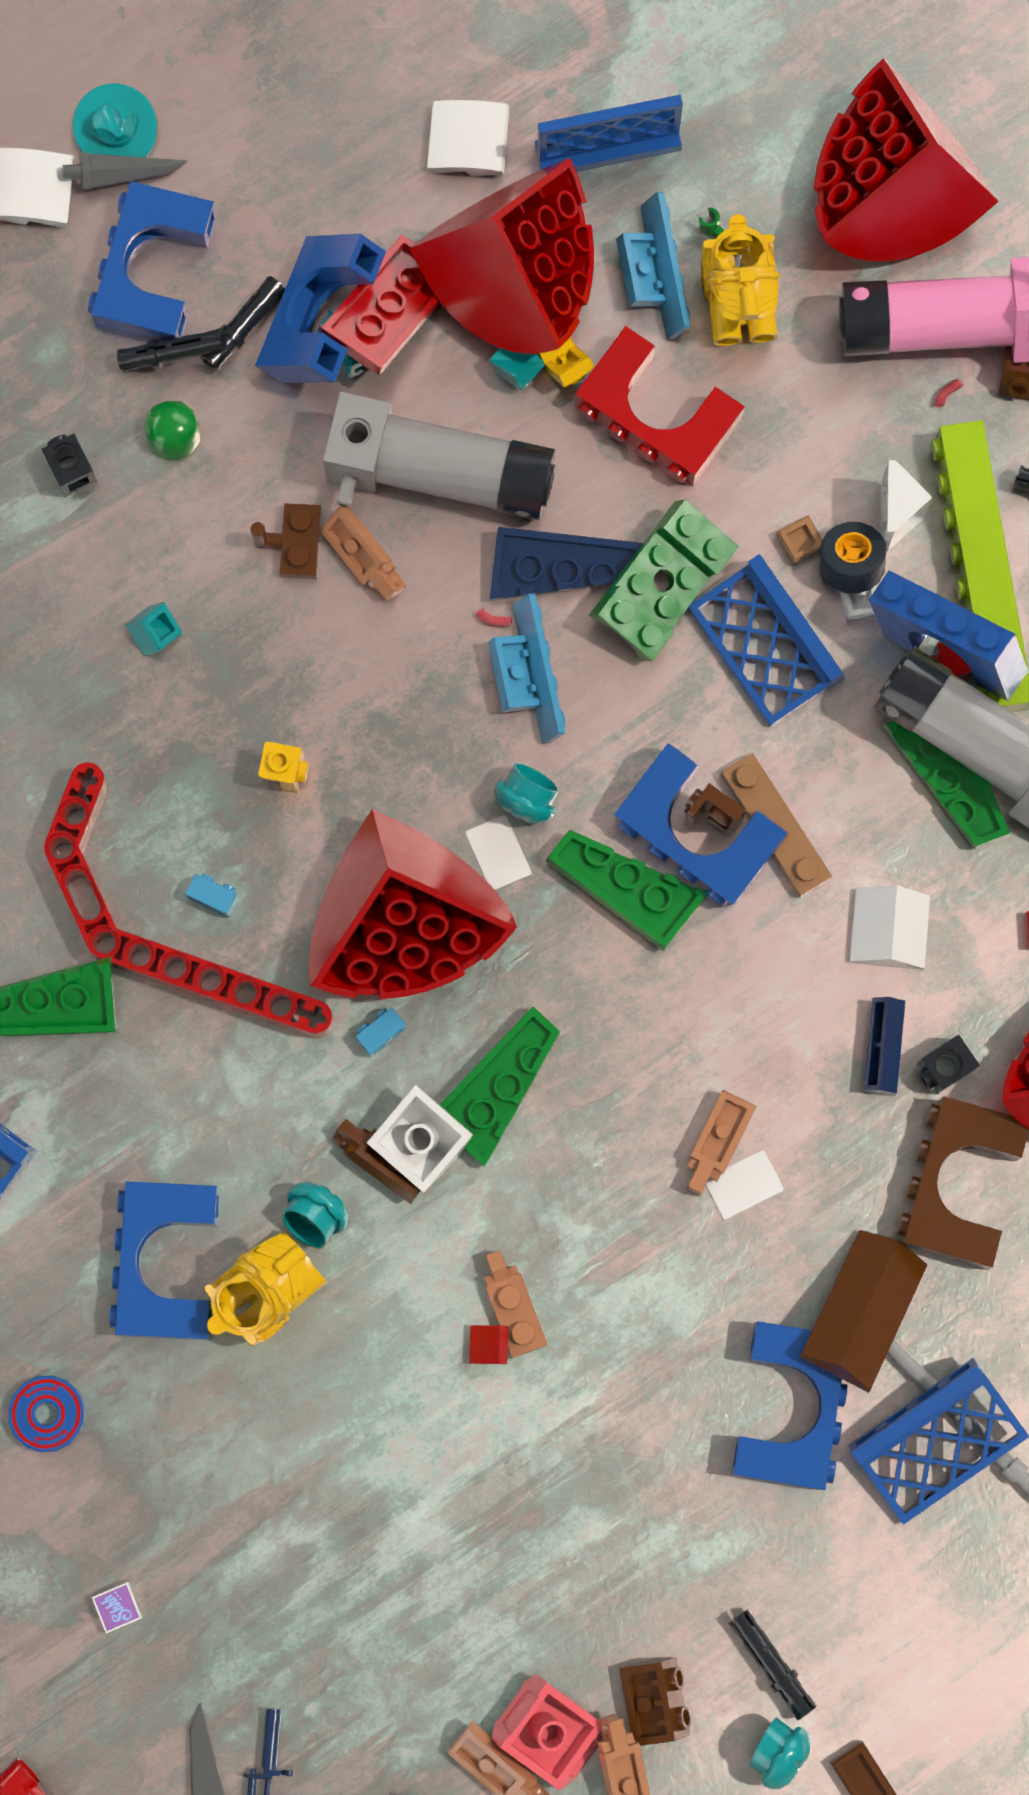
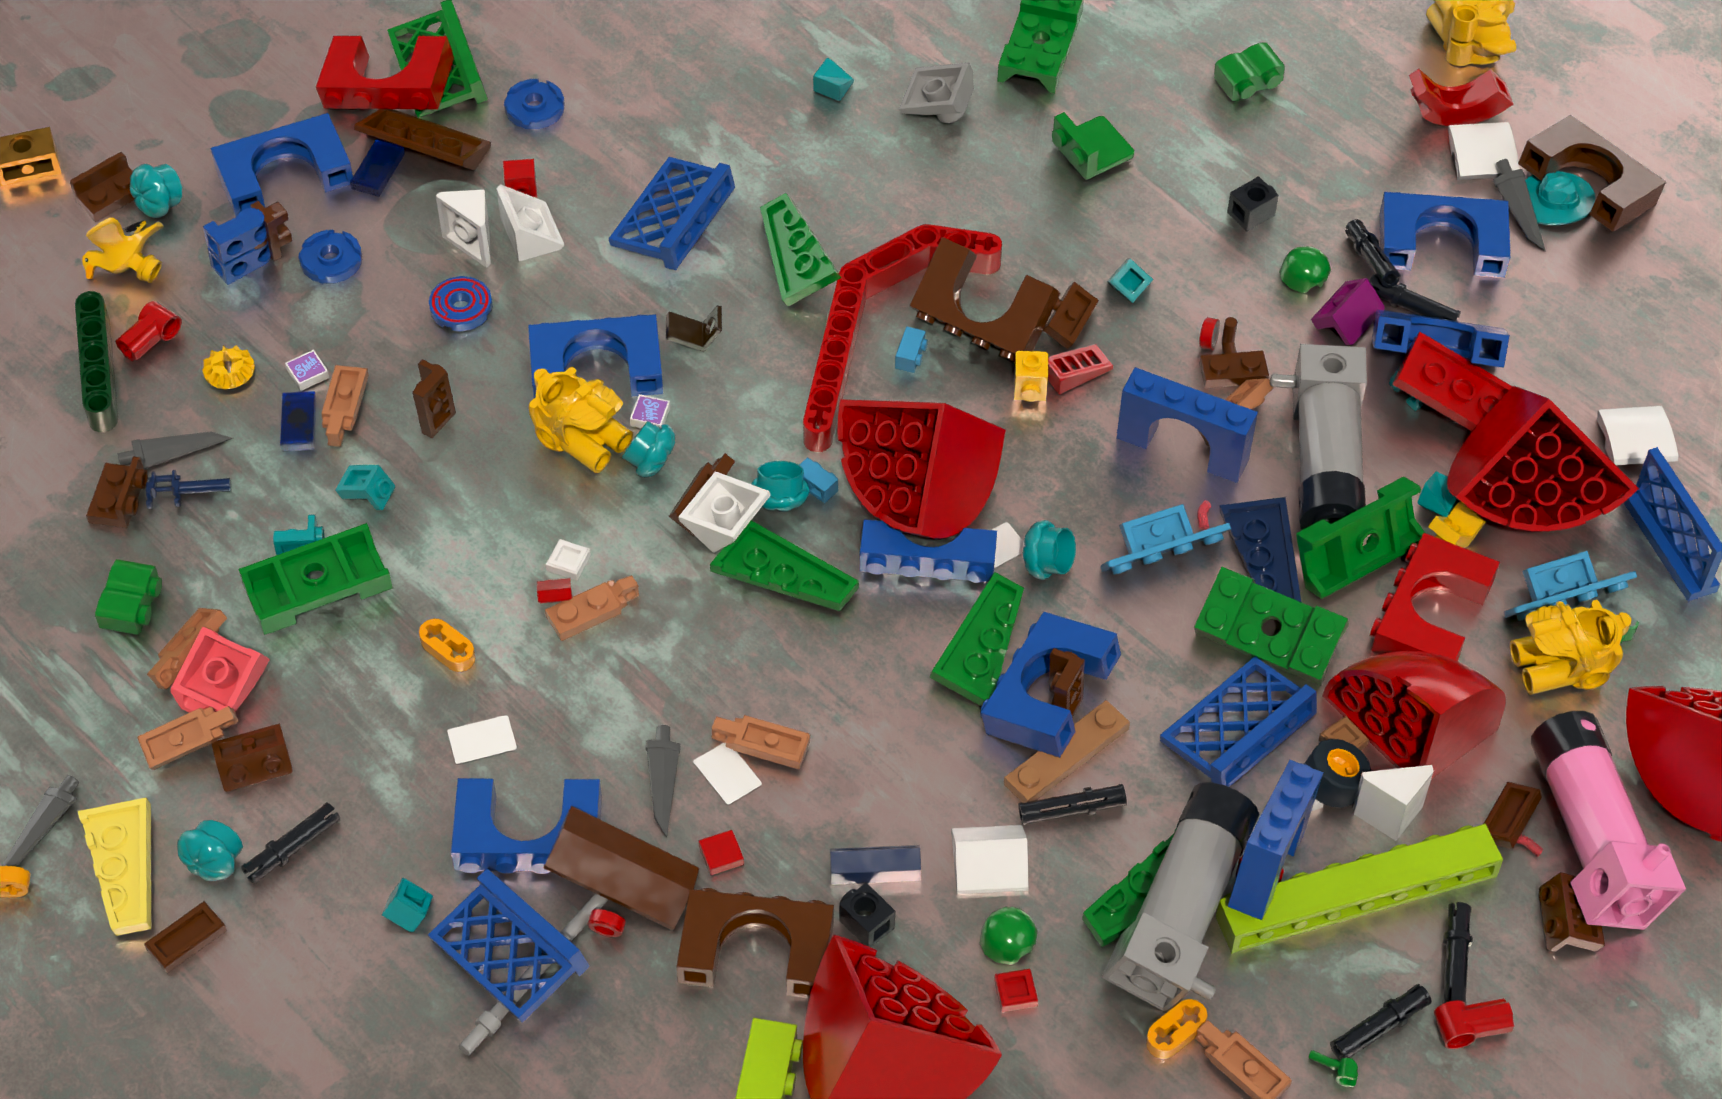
camera: 80 degrees right, 25 degrees down
none -> yellow gear [202,344,255,389]
none -> green piece [239,523,393,635]
none -> teal bracket [273,514,325,555]
none -> clear blue tile [280,391,316,451]
none -> nougat hinge [321,365,369,447]
none -> teal bracket [335,465,395,510]
none -> teal slope [382,878,433,932]
none -> reddish brown bracket [412,359,456,438]
none -> light orange beam [419,618,476,672]
none -> white sticker [447,715,517,764]
none -> white tile [546,539,591,581]
none -> red tile [587,909,626,938]
none -> tile [630,394,671,428]
none -> dark grey bar [645,725,680,837]
none -> dark brown bracket [666,305,722,352]
none -> red tile [698,830,744,876]
none -> teal piece [751,461,810,512]
none -> blue arch [860,520,997,583]
none -> reddish brown arch [910,237,1061,363]
none -> green hair [979,906,1038,965]
none -> black pin [1018,784,1127,825]
none -> reddish brown plate [1043,282,1099,349]
none -> red slope [1048,344,1113,395]
none -> blue arch [1116,367,1258,483]
none -> red tile [1199,317,1220,350]
none -> green piece [1296,476,1425,599]
none -> magenta panel [1311,278,1385,346]
none -> red brick [1322,651,1506,779]
none -> reddish brown tile [1484,782,1542,850]
none -> reddish brown arch [1518,115,1666,232]

